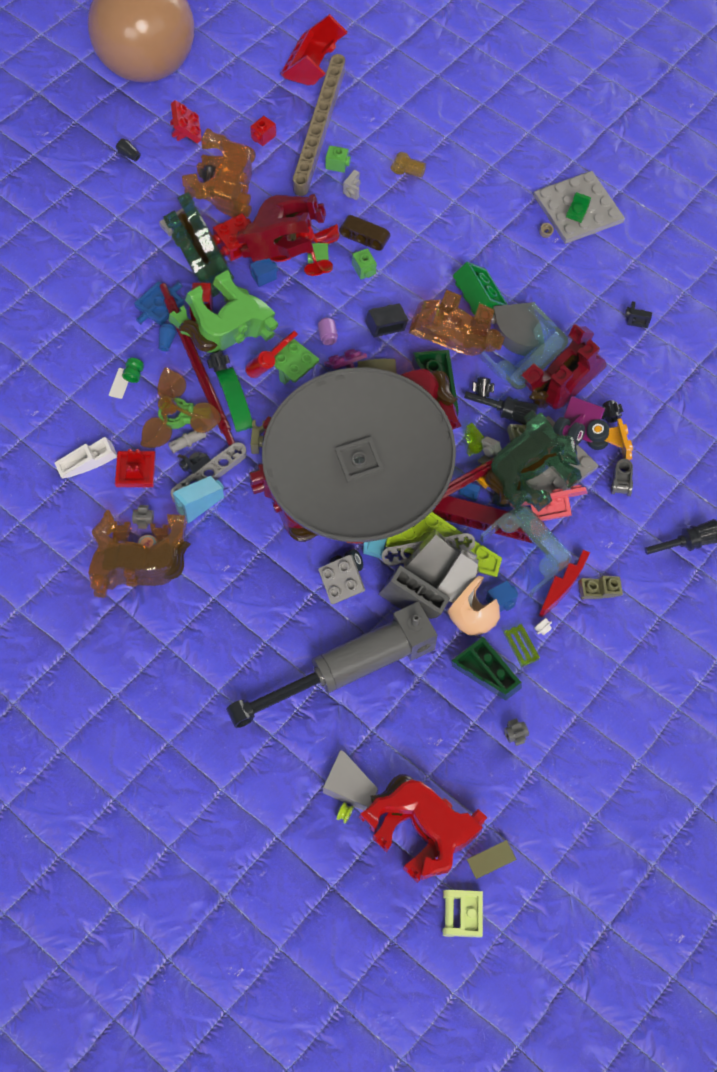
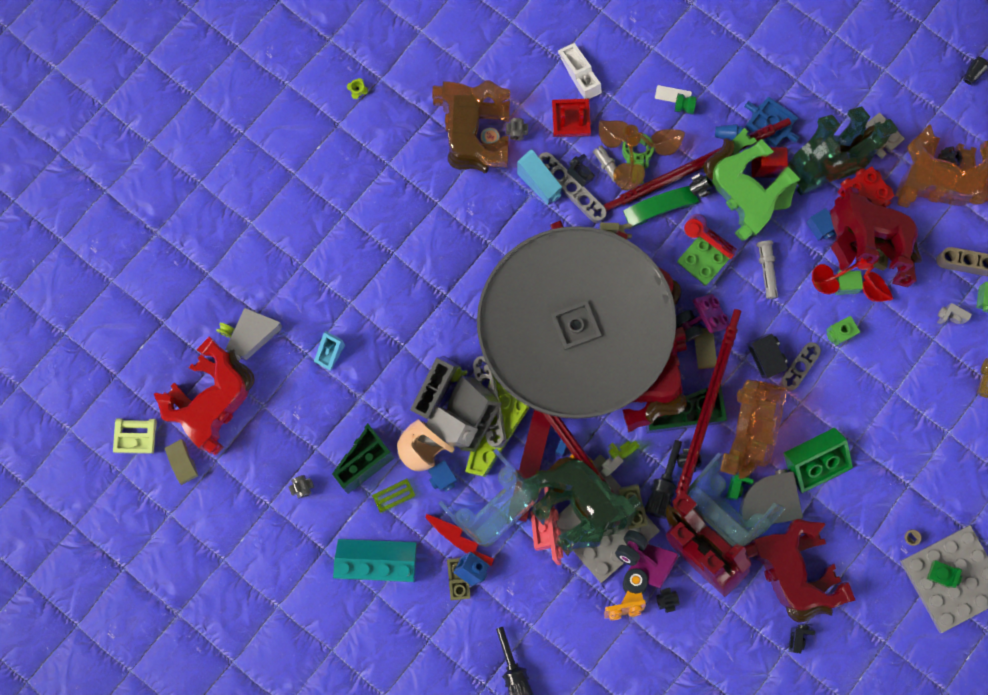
camera: 90 degrees right, 15 degrees up
dark grey piece [226,601,437,728] -> none
medium lavender brick [318,318,338,345] -> none
light grey plate [319,549,365,604] -> none
dark brown beam [339,215,391,251] -> none
white plate [534,618,552,635] -> none
dark grey piece [611,459,633,496] -> none
none -> medium azure slope [314,331,345,370]
none -> teal slope [333,539,417,582]
none -> lime plate [347,78,368,99]
none -> blue brick [453,552,489,586]
none -> dark red axle [673,309,742,514]
none -> green bracket [726,473,754,501]
none -> dark red piece [743,519,855,622]
none -> light grey pin [756,240,779,299]
none -> dark grey beam [780,342,821,391]

